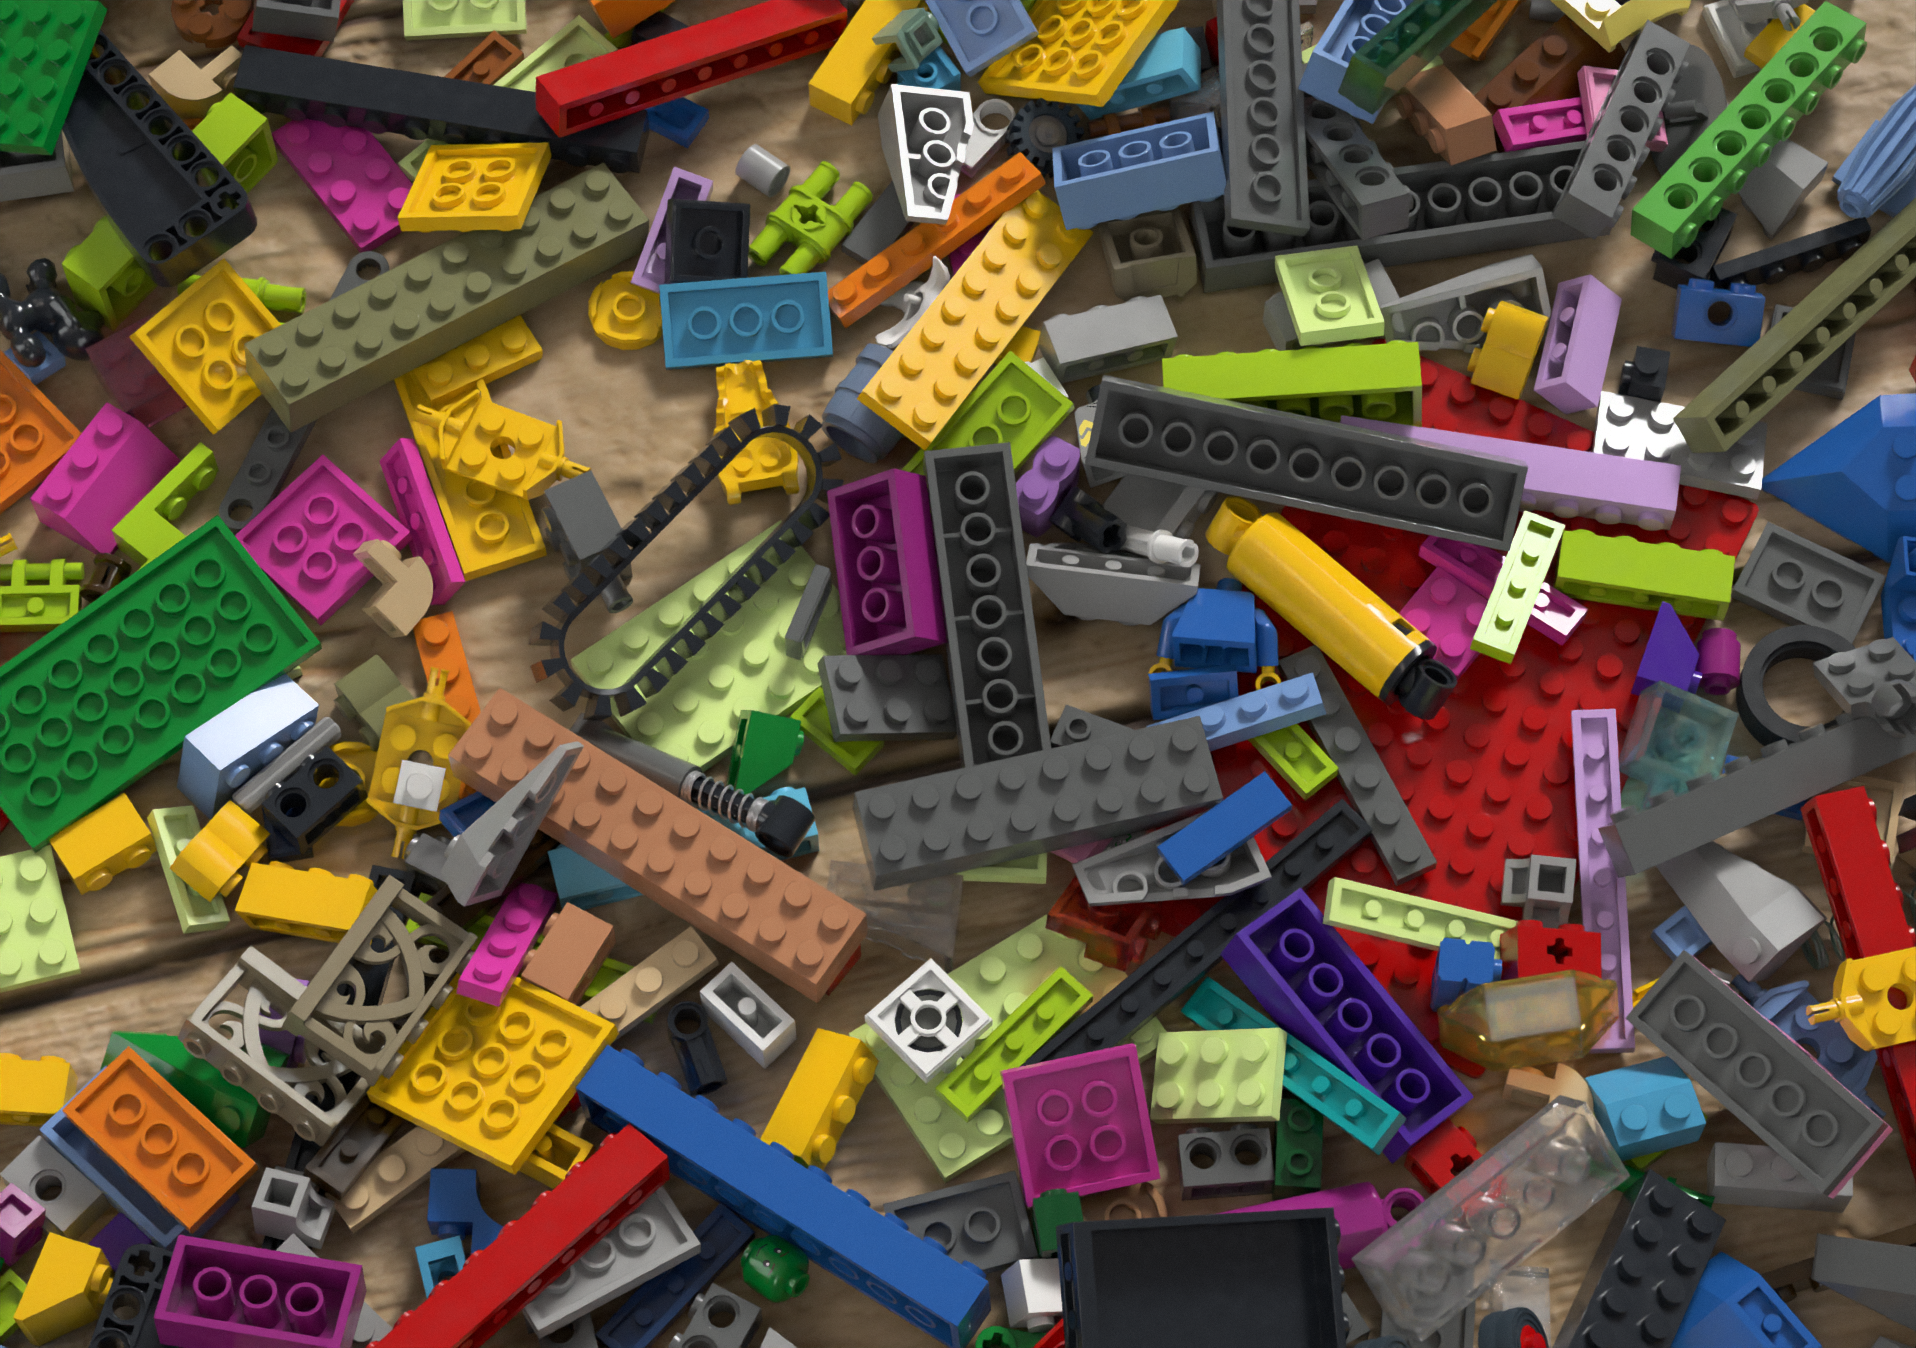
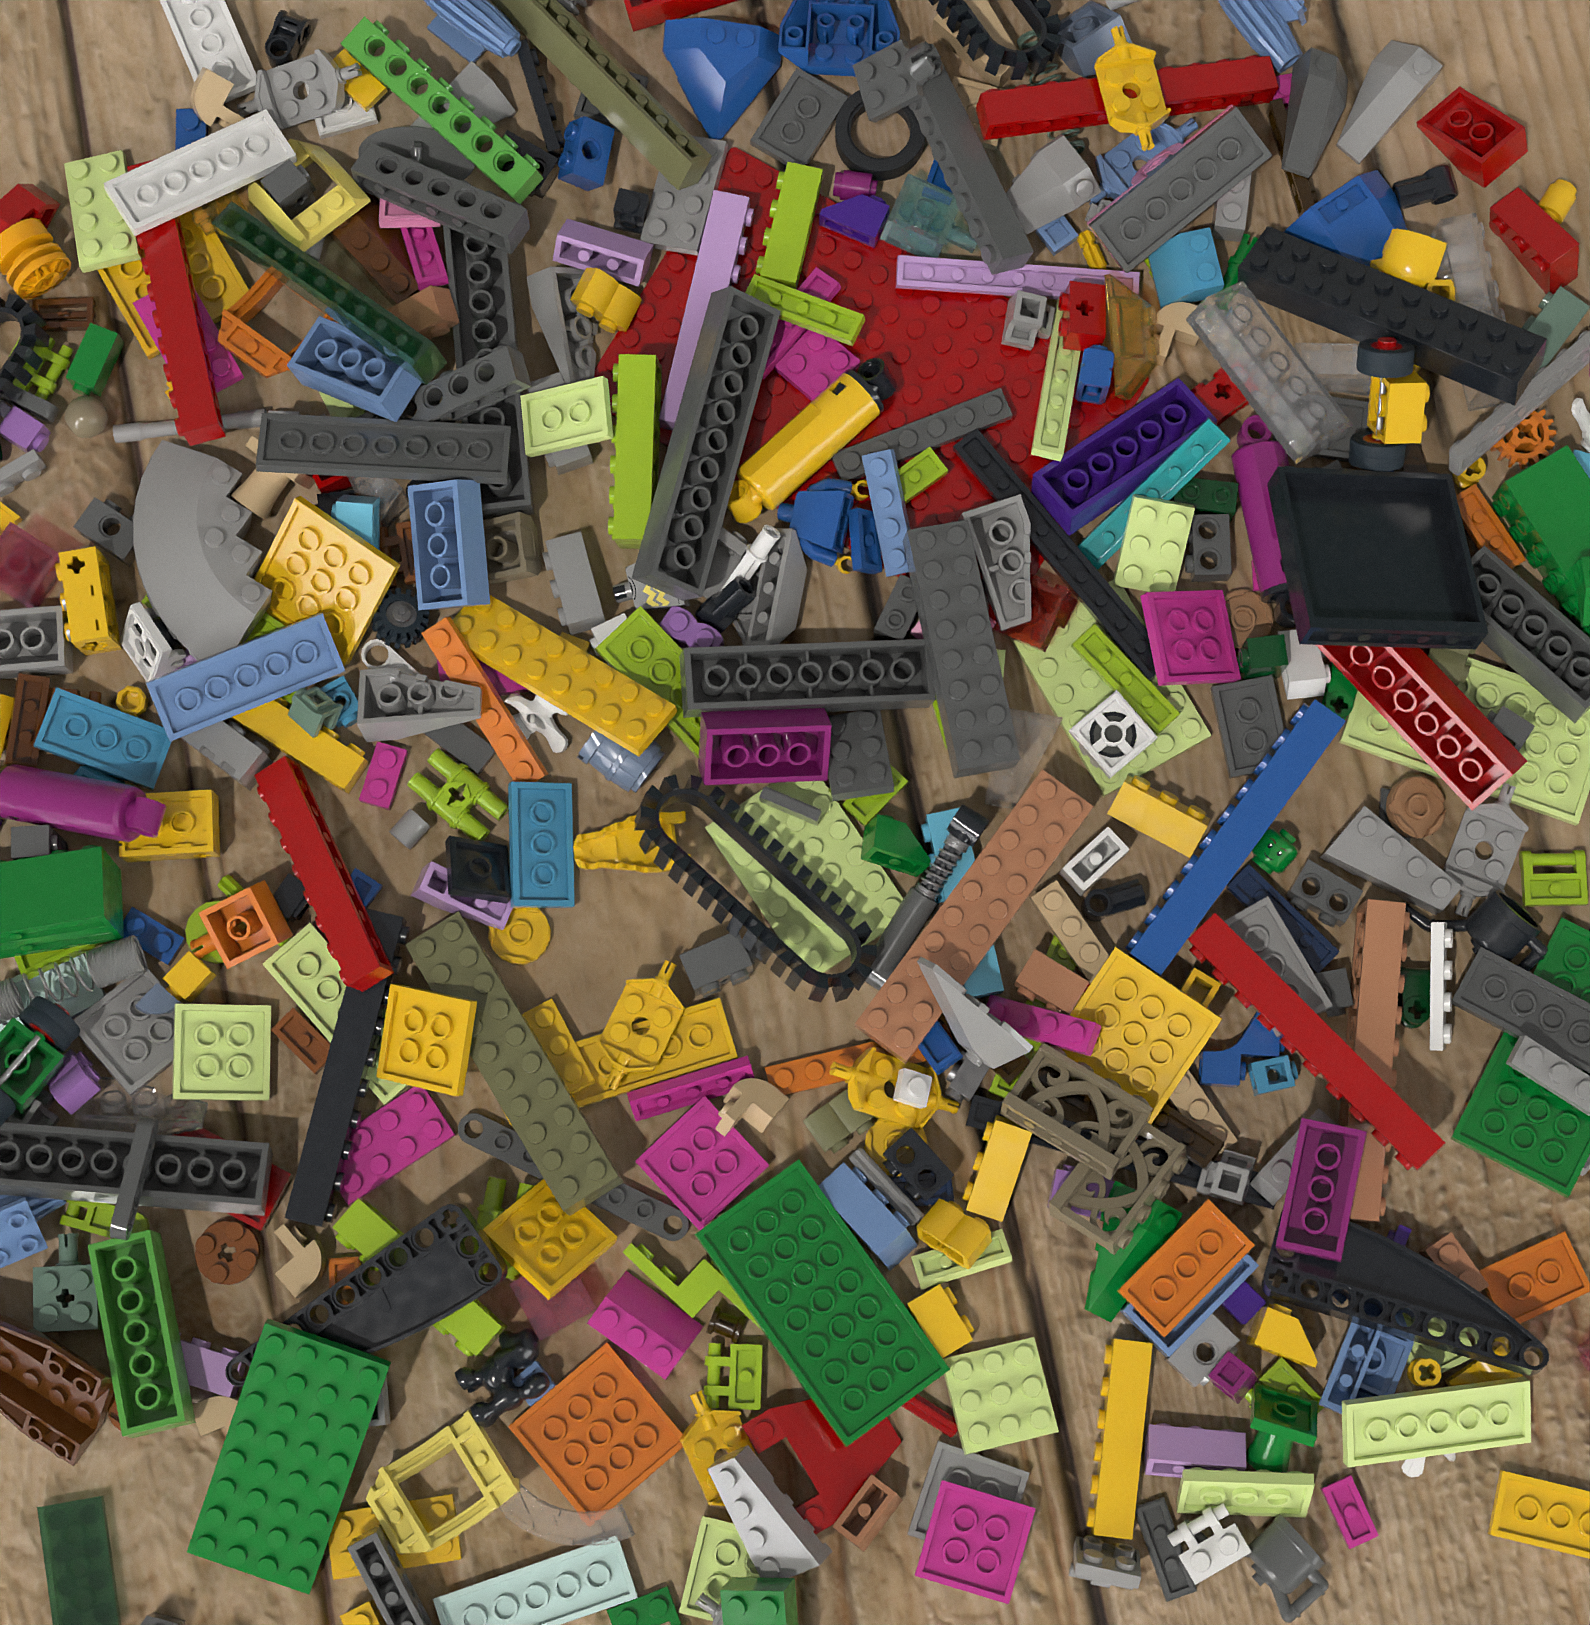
camera: 85 degrees left, 15 degrees up
blue tile [1157,771,1292,885] -> none
none -> dark pink plate [359,741,408,810]

